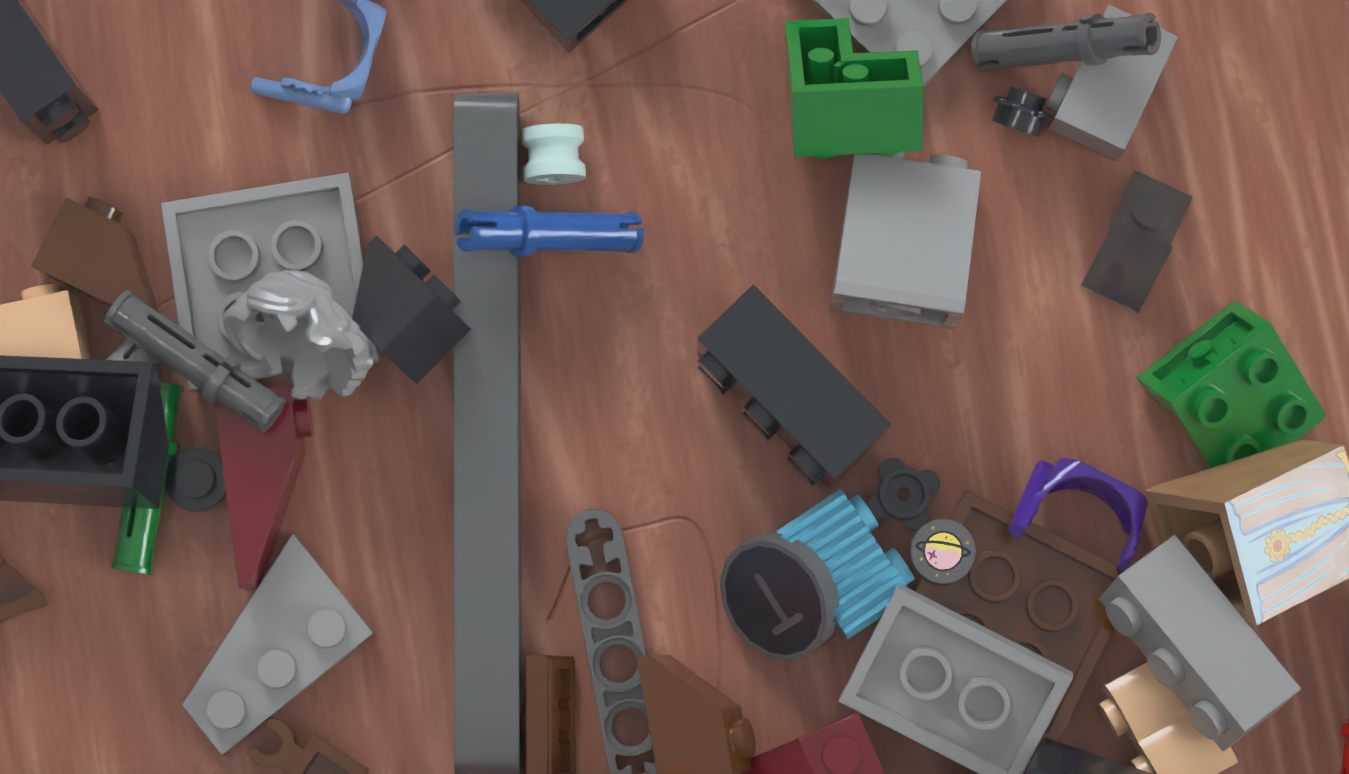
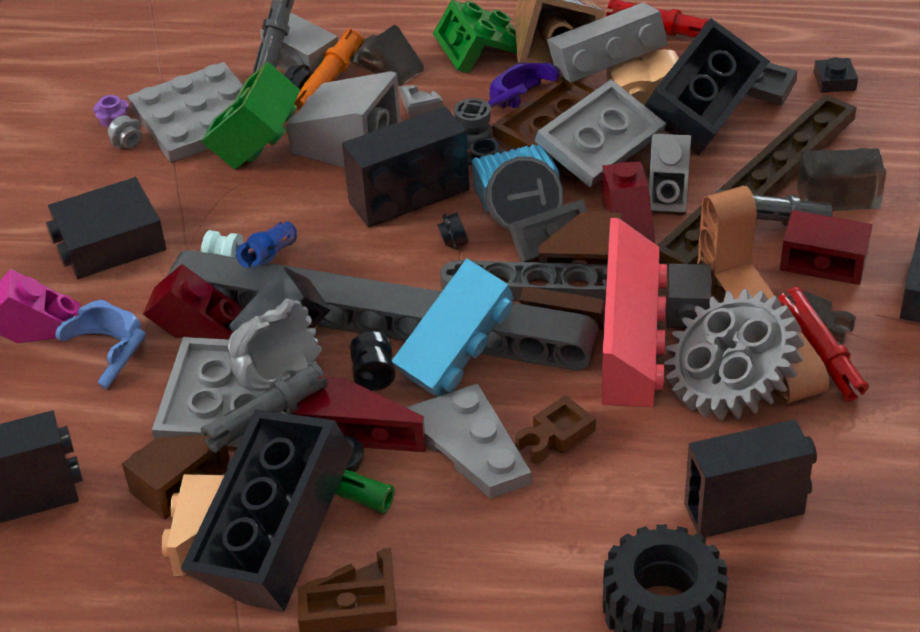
camera: 75 degrees left, 40 degrees down
tile [909,519,976,585] -> none
none -> dark red slope [143,264,243,340]
none -> orange pin [294,28,364,112]
none -> black wheel [350,331,395,391]
none -> medium azure brick [391,258,514,397]
none -> light grey tile [400,85,443,117]
none -> black plate [437,212,469,250]
none -> dark grey wheel [454,98,492,149]
none -> dark grey plate [508,199,587,262]

